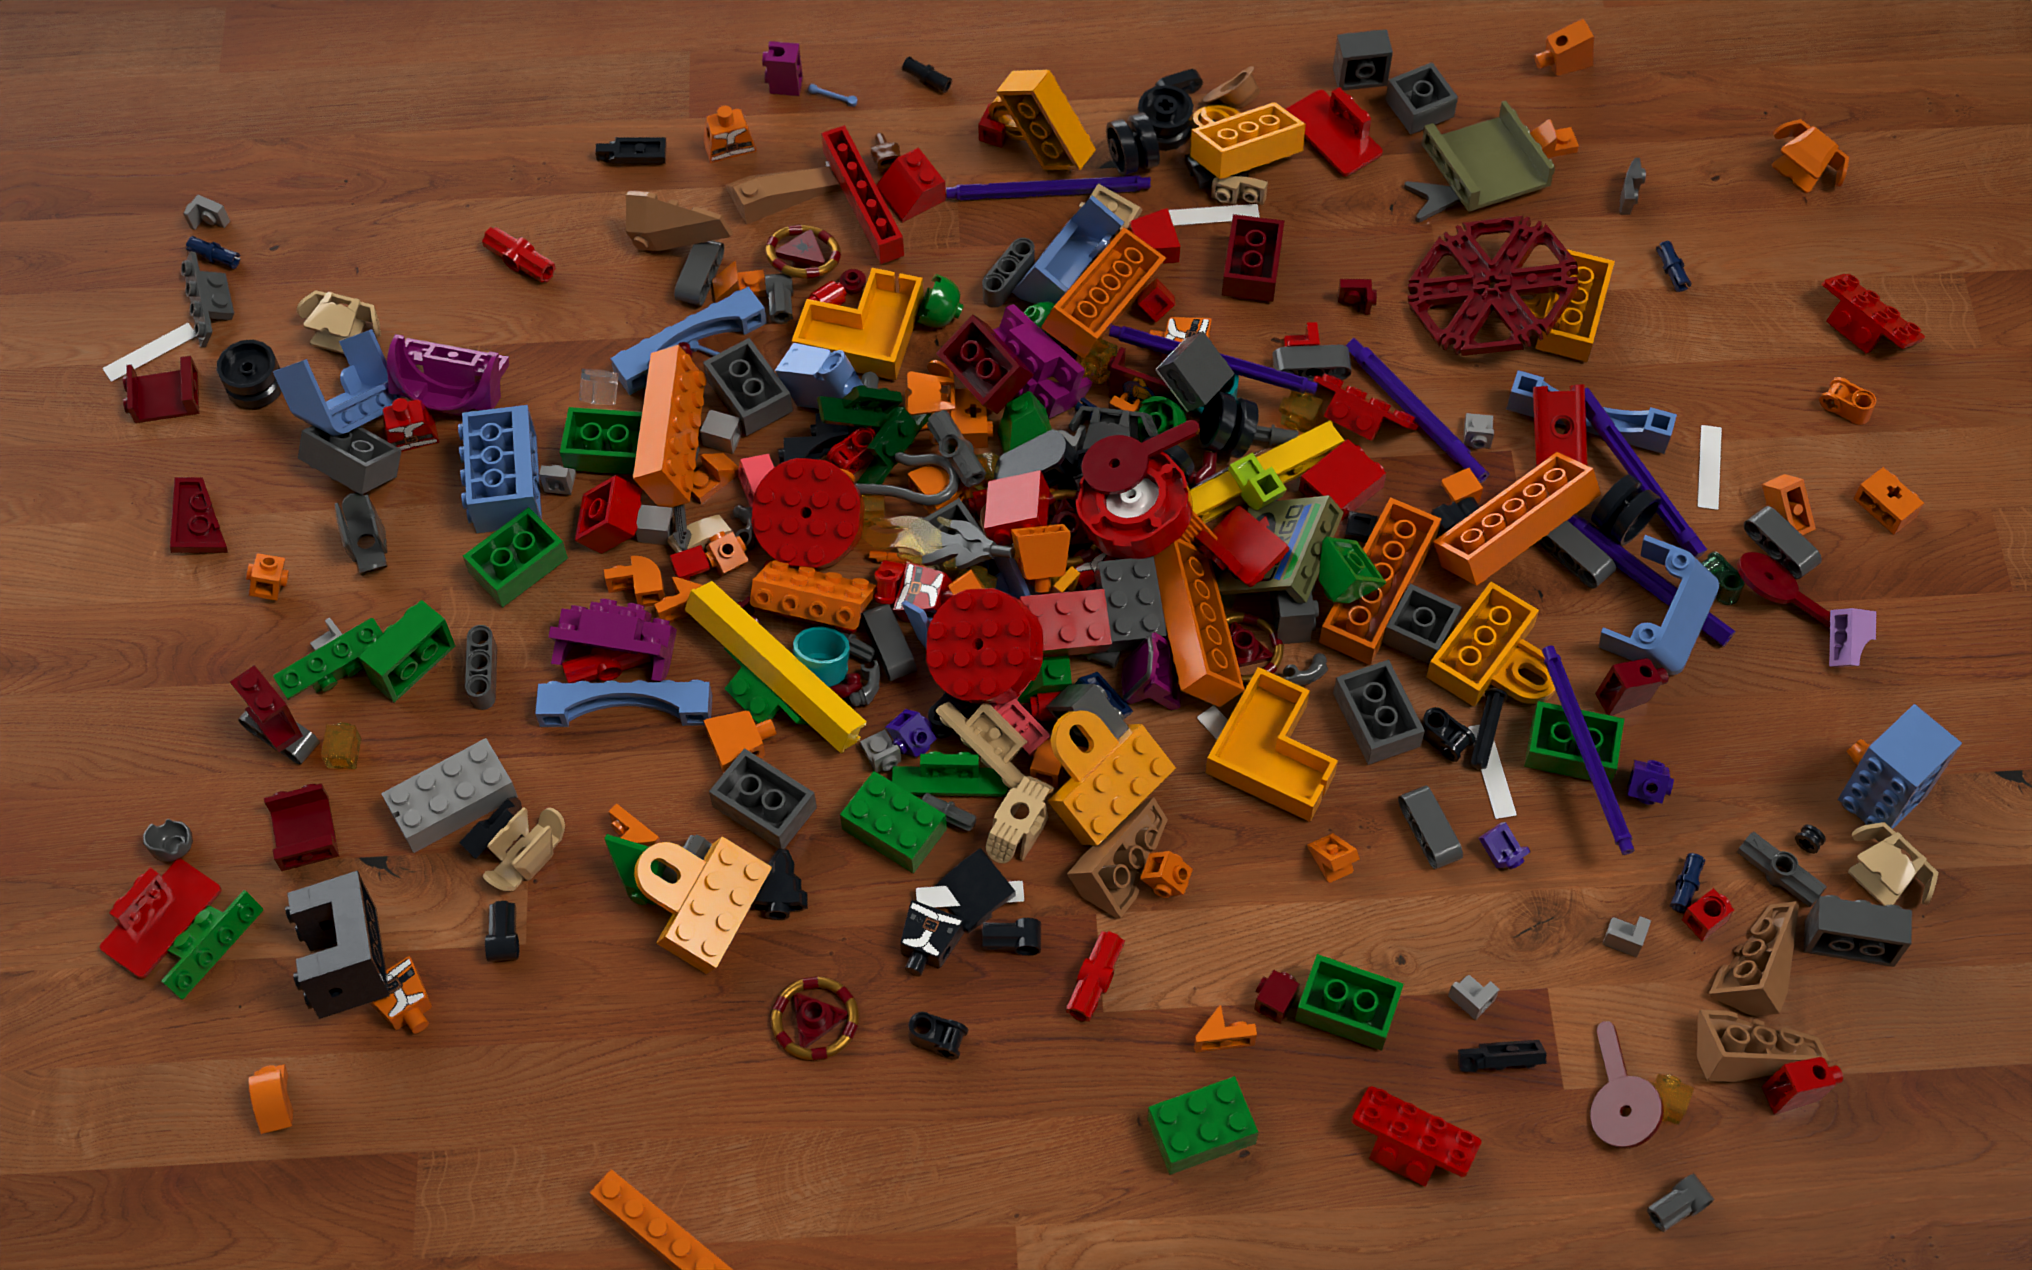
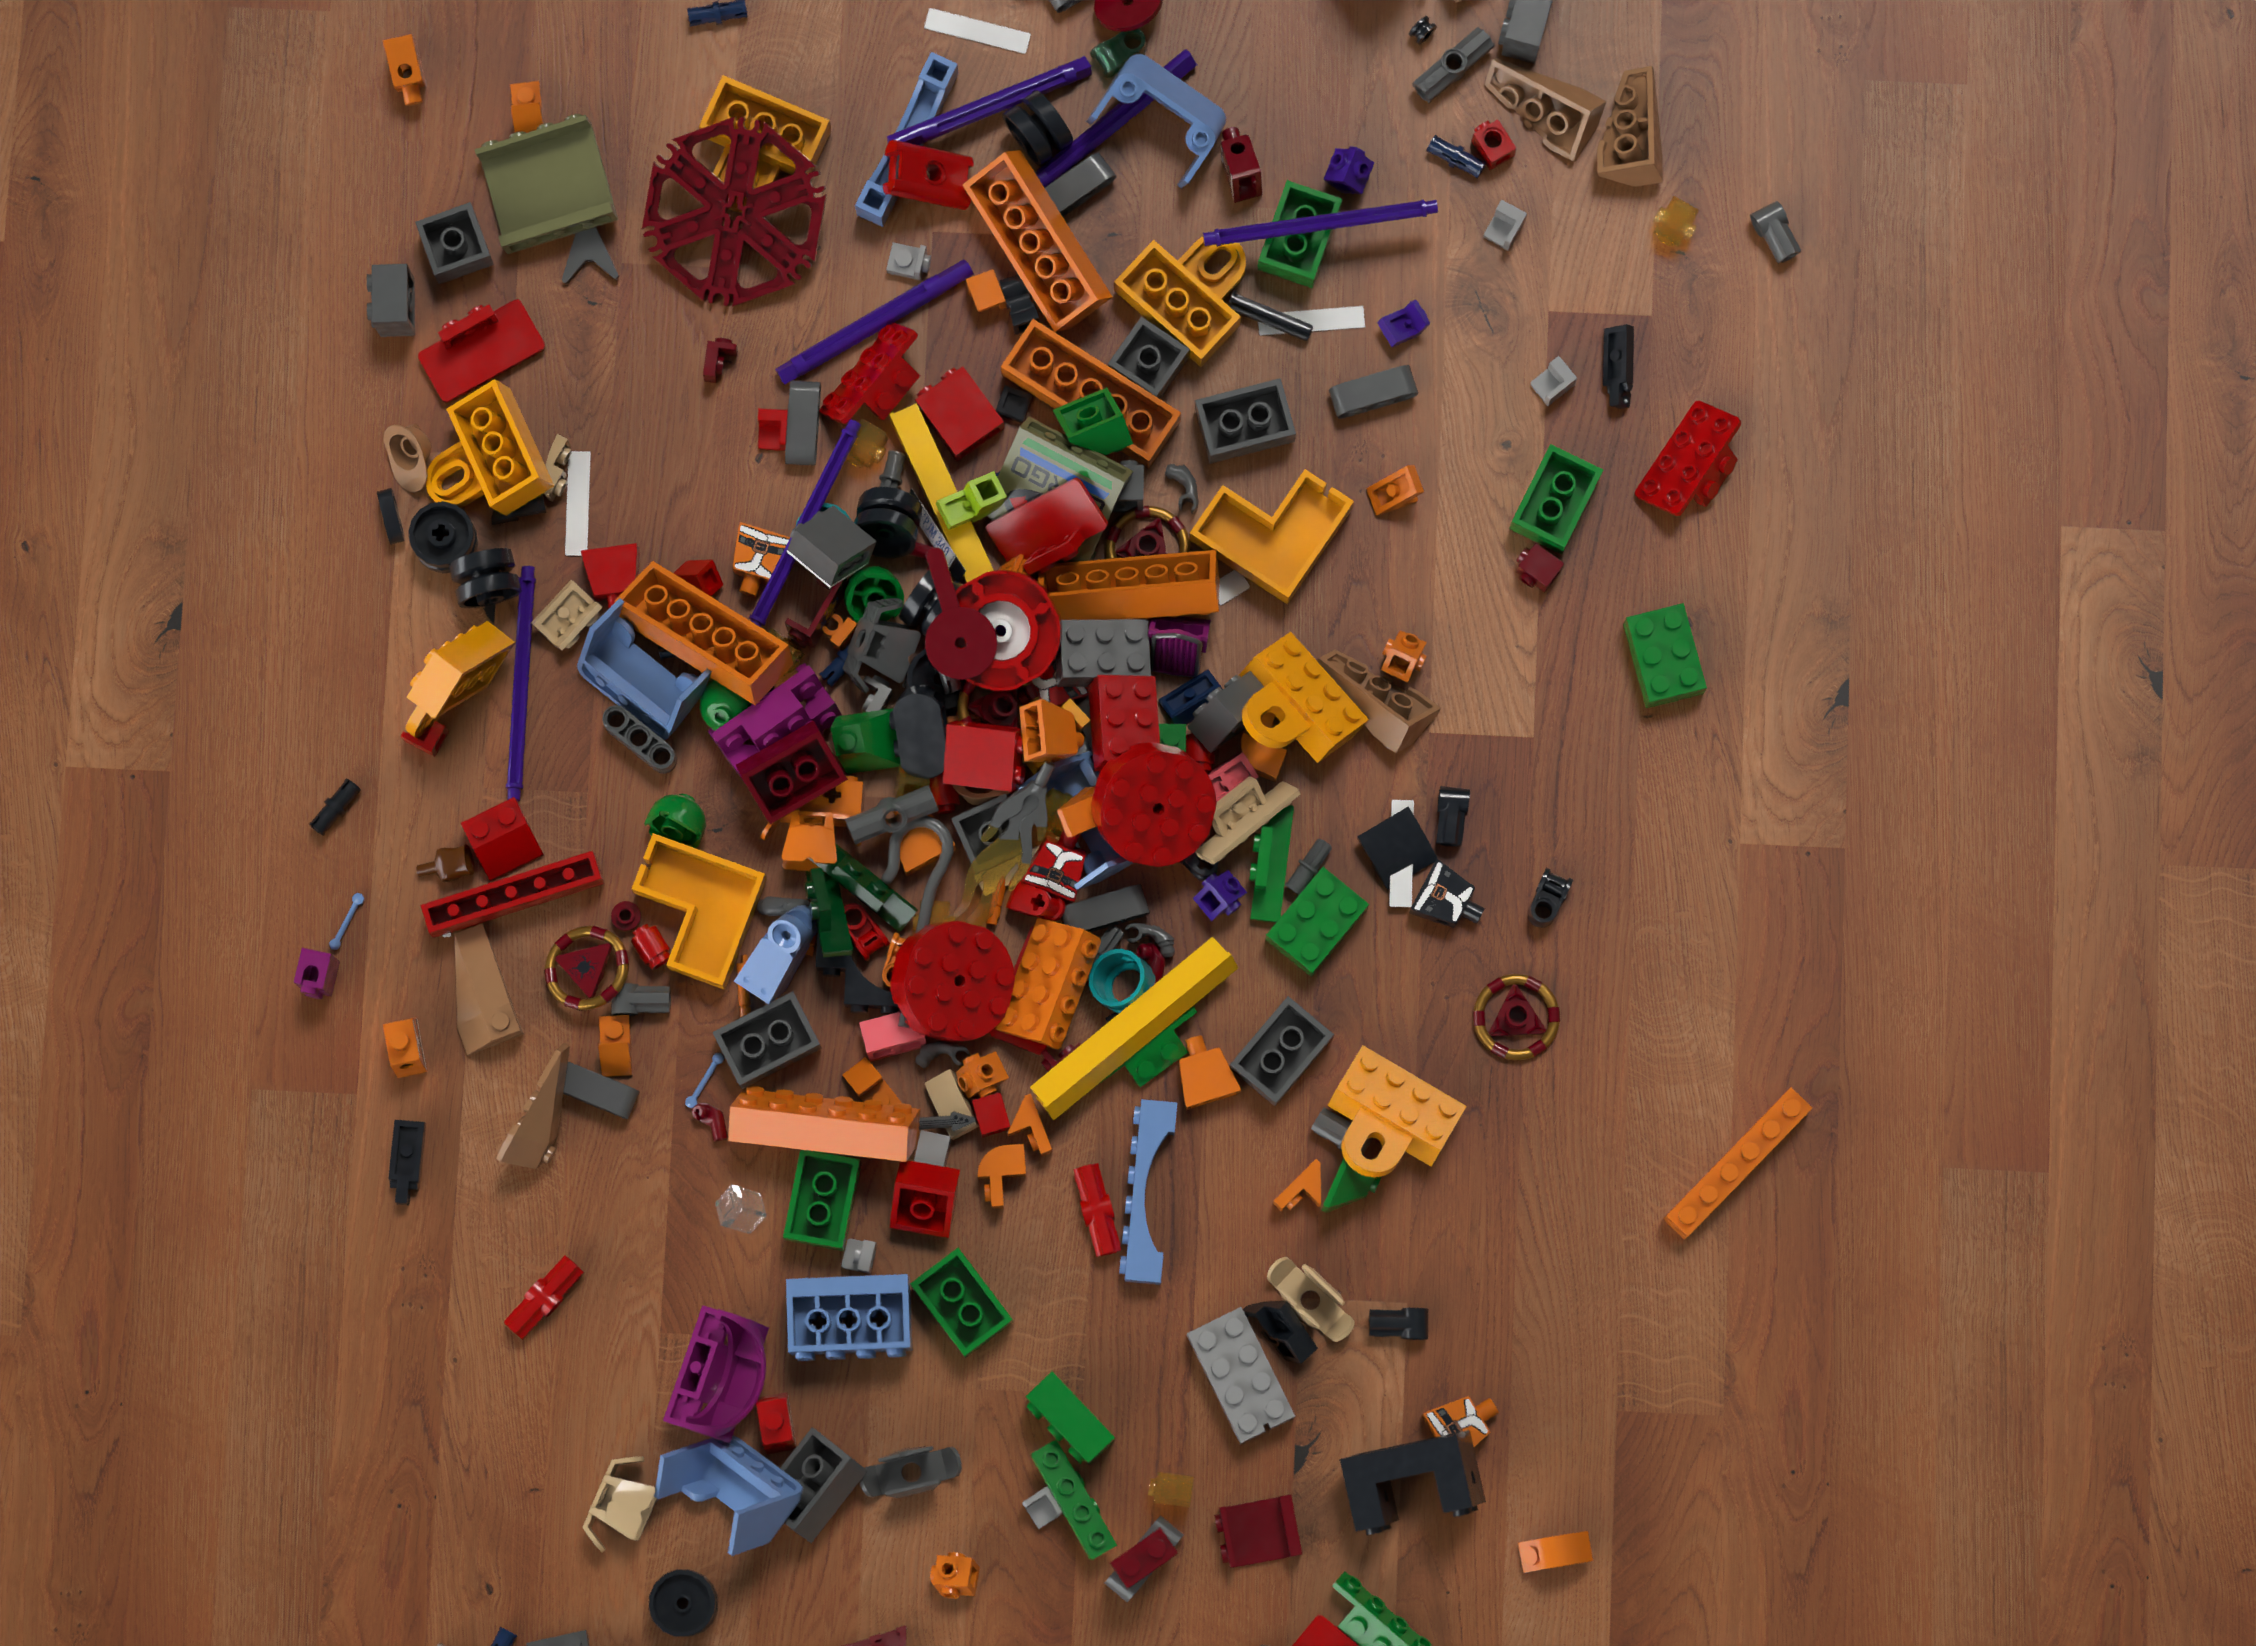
camera: 85 degrees left, 20 degrees up
dark grey beam [465,625,497,710] -> none
magenta piece [548,599,677,681] -> none
medium blue arch [610,286,767,395] -> none
light grey panel [700,410,743,454] -> none
black rock [751,849,808,920] -> none
light grey bracket [860,730,901,773] -> none
tan piece [986,776,1054,863] -> none
red piece [1066,931,1125,1022] -> none
orange slope [1194,1005,1257,1053] -> none
dark red brick [1222,214,1285,302] -> none
black piece [1421,707,1476,762] -> none
piece [1590,1021,1664,1149] -> none
flat silver slope [1620,158,1646,215] -> none
red torso [1762,1057,1843,1115] -> none

